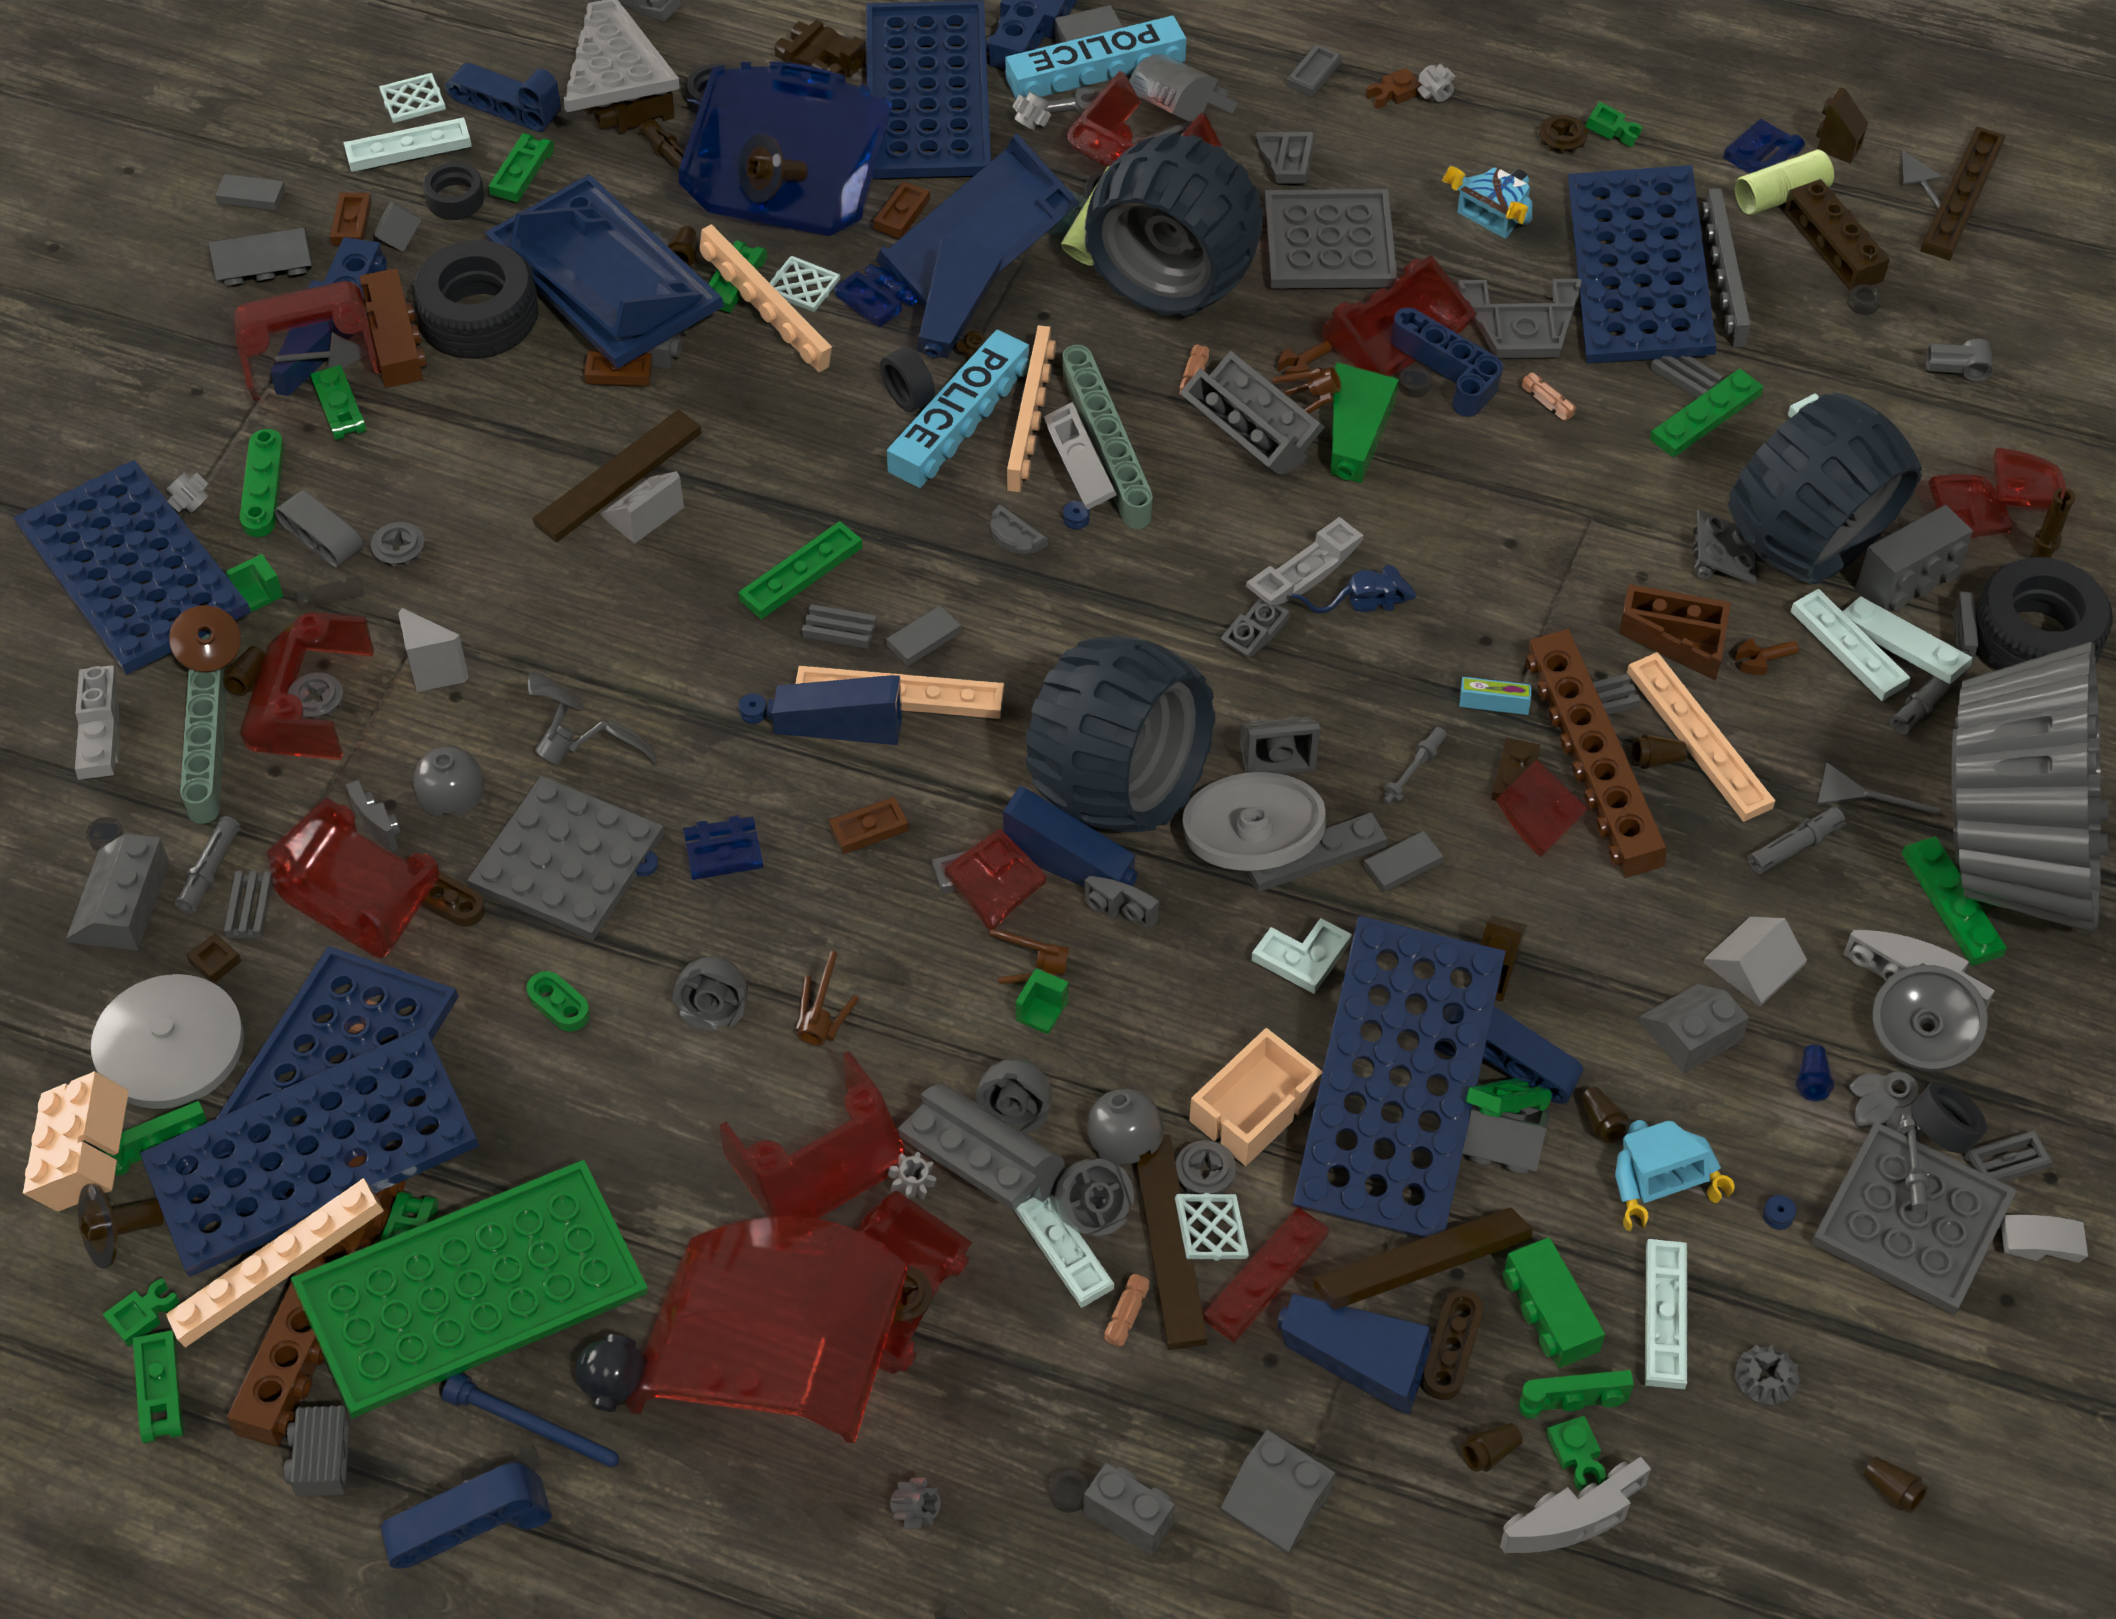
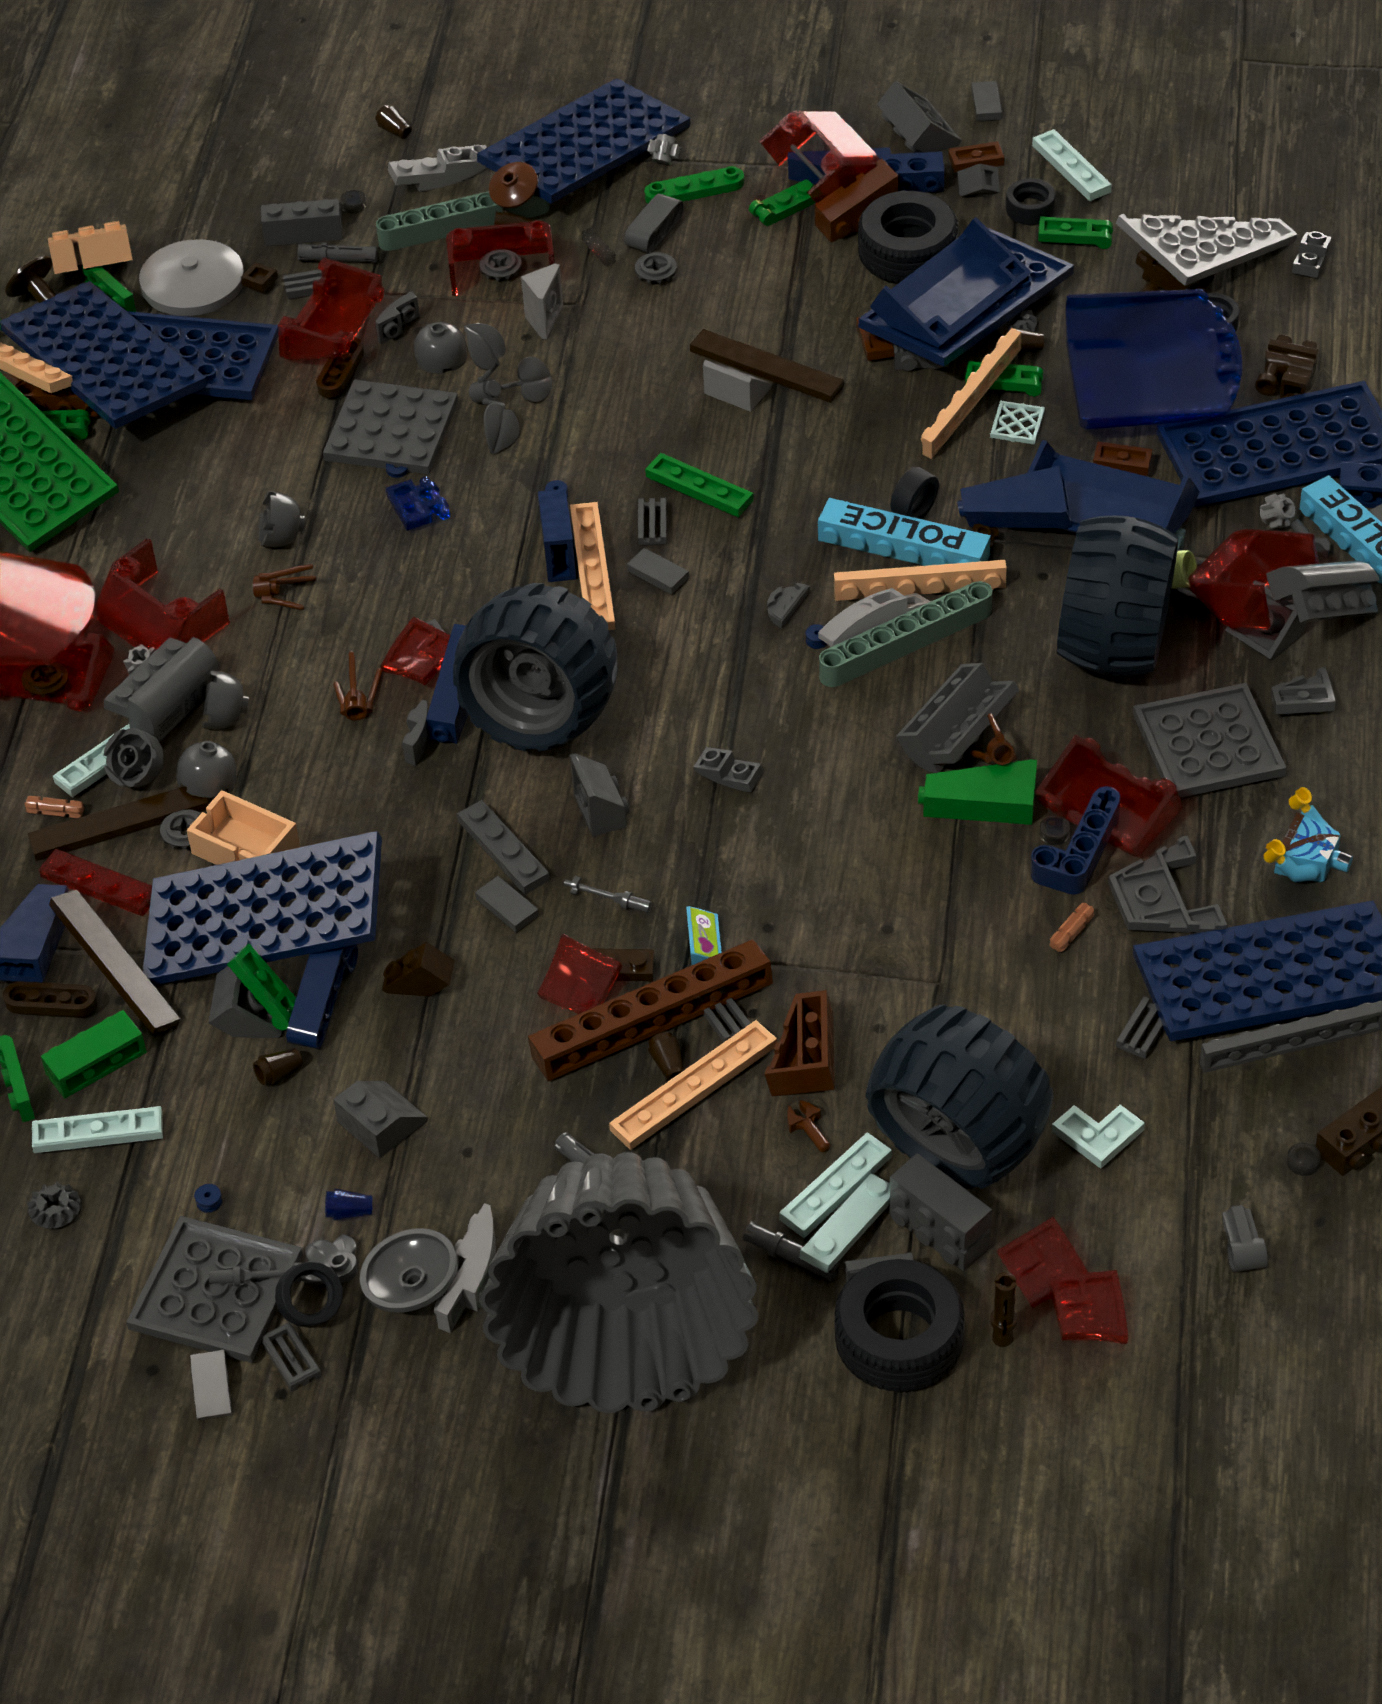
camera: 80 degrees right, 5 degrees down
green panel [226,554,284,612] -> none
light aqua window [379,73,446,123] -> none
dark blue beam [445,63,561,132] -> none
green plate [527,971,590,1032] -> none
piece [739,133,808,203] -> none
reddish brown plate [829,796,909,855] -> none
clear blue plate [835,264,918,328] -> none
green panel [1016,968,1069,1034] -> none
light aqua window [1175,1193,1249,1261] -> none
nougat axle [1179,344,1209,398] -> none
light grey dish [1183,772,1326,871] -> none
light grey slope [1246,517,1364,606] -> none
light aqua plate [1251,918,1352,994] -> none
reddish brown bar [1277,340,1332,375] -> none
dark blue animal [1292,565,1416,613] -> none
medium azure torso [1615,1120,1735,1231] -> none
green plate [1650,368,1764,458] -> none
light grey slope [1703,917,1807,1007] -> none

